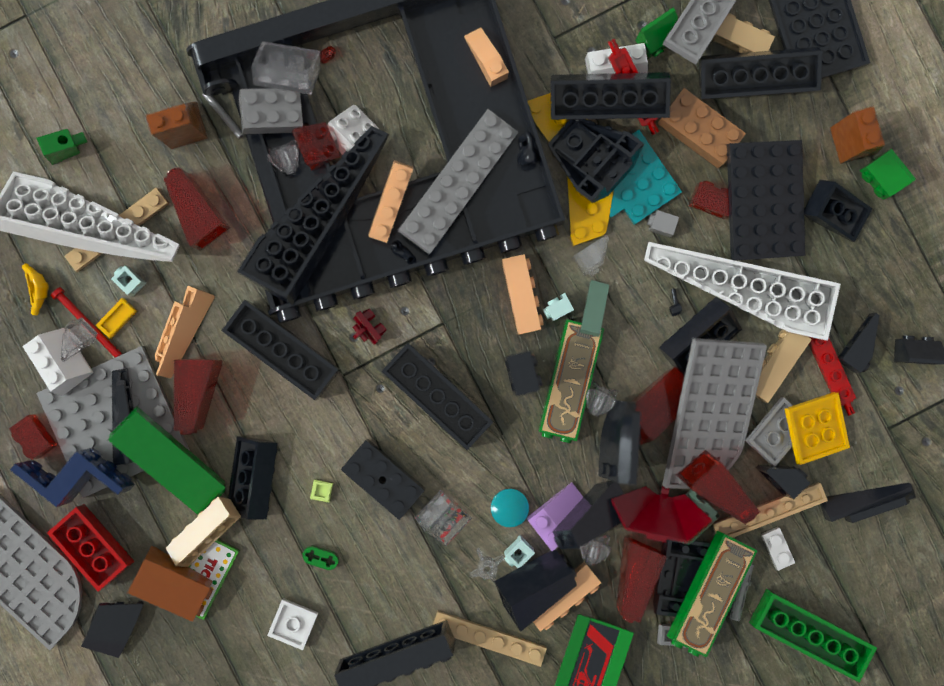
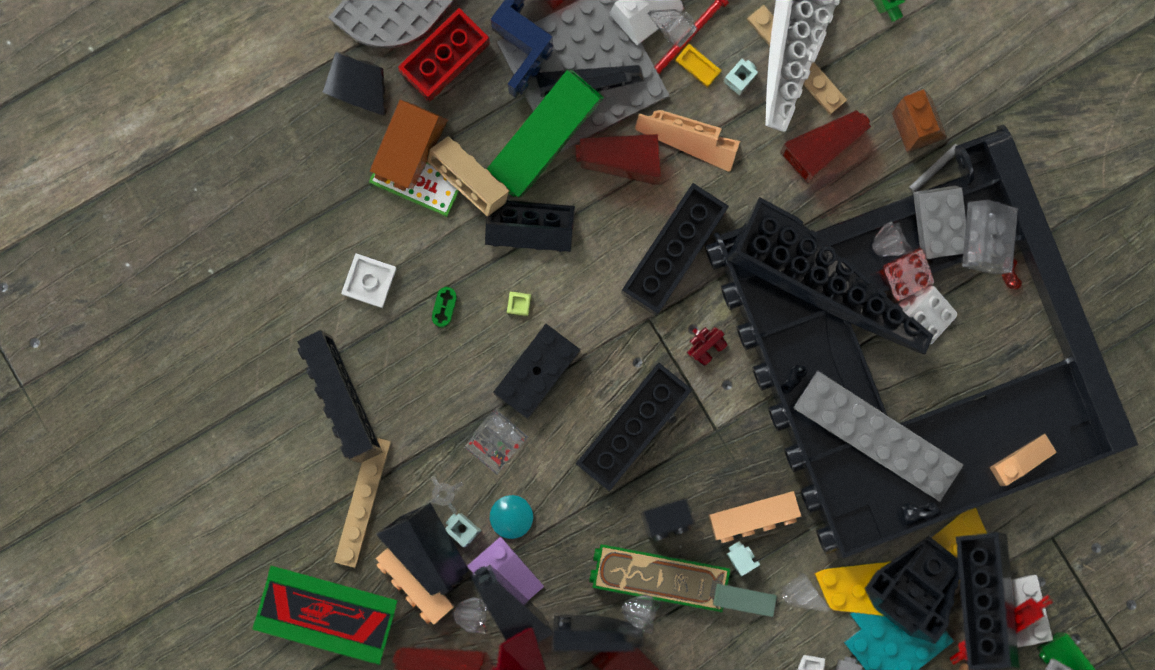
camera: 90 degrees right, 5 degrees down
light nougat brick [368,160,413,243] -> none

